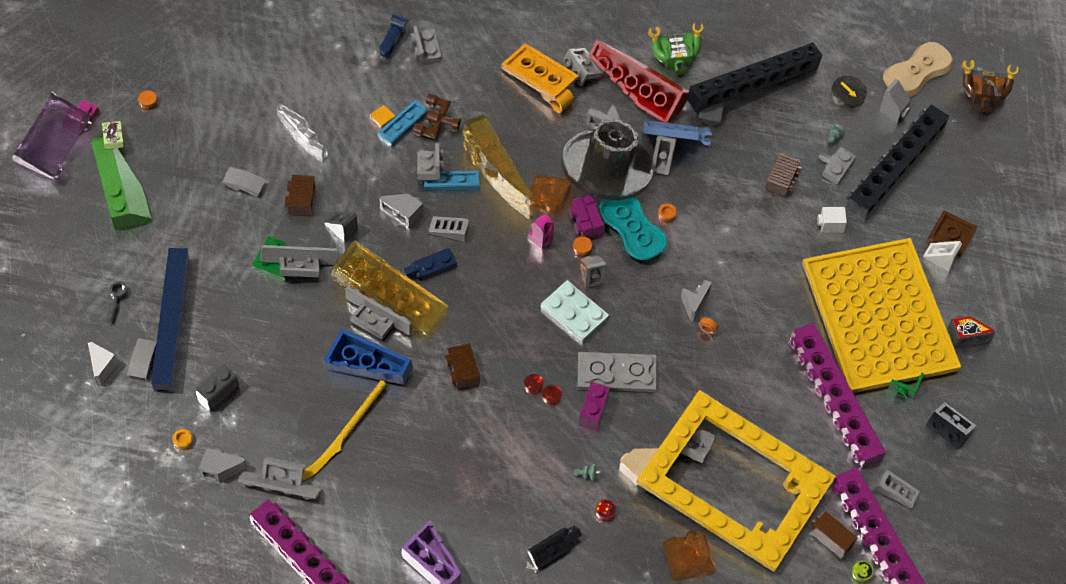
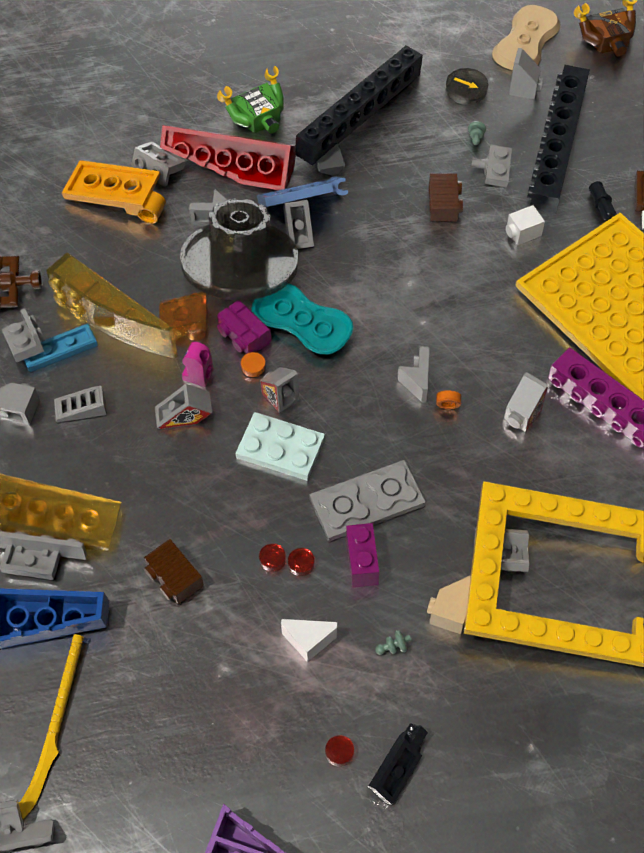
camera: 20 degrees left, 0 degrees up
dark blue hinge [403,248,457,280] -> none
red tile [596,499,616,521] -> none
orange tile [658,203,677,223] -> none
clear orange slope [663,530,716,579] -> none
none -> light grey slope [155,383,212,429]
none -> white slope [281,619,337,662]
none -> clear red tile [325,735,354,767]
none -> light grey slope [504,372,548,432]
none -> black axle [589,181,617,221]

